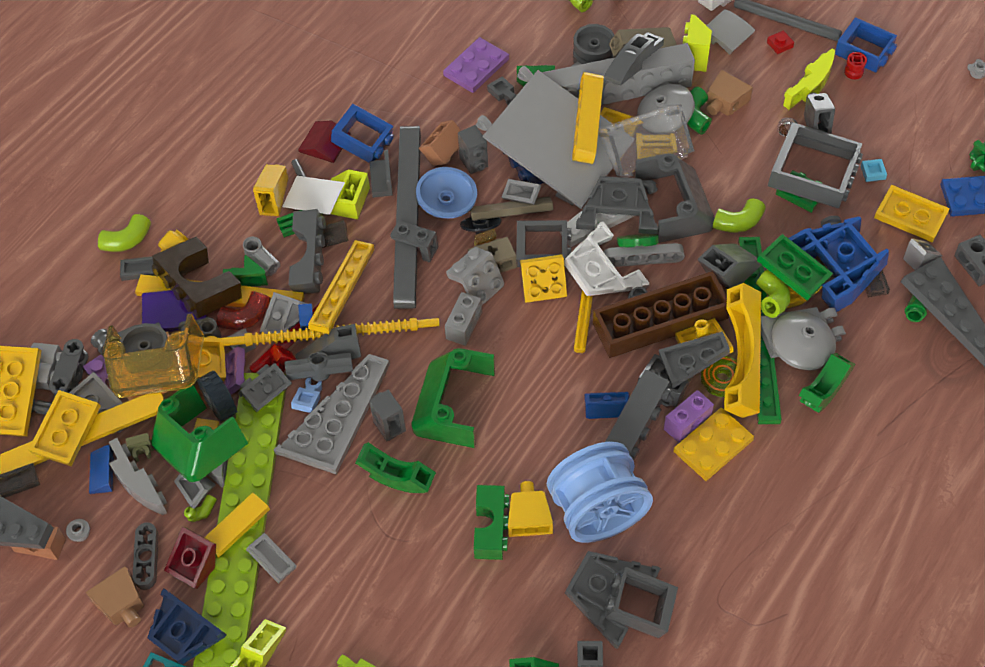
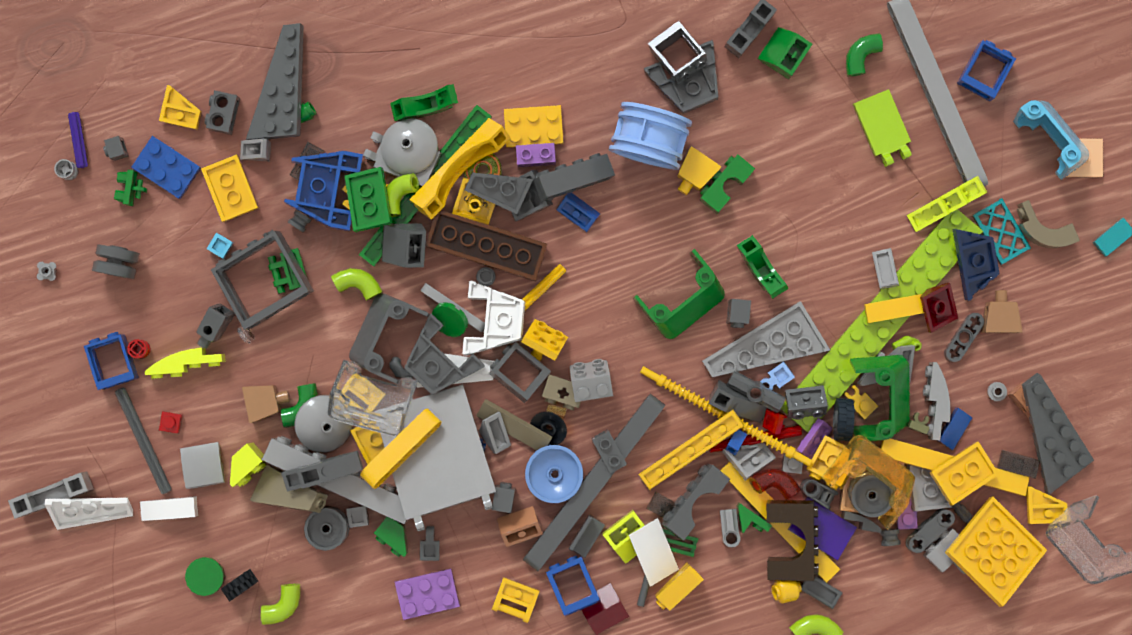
camera: 150 degrees left, 30 degrees up
light grey brick [445,292,482,346] -> none
none -> dark grey wheel [92,244,140,279]
none -> yellow plate [492,577,540,623]

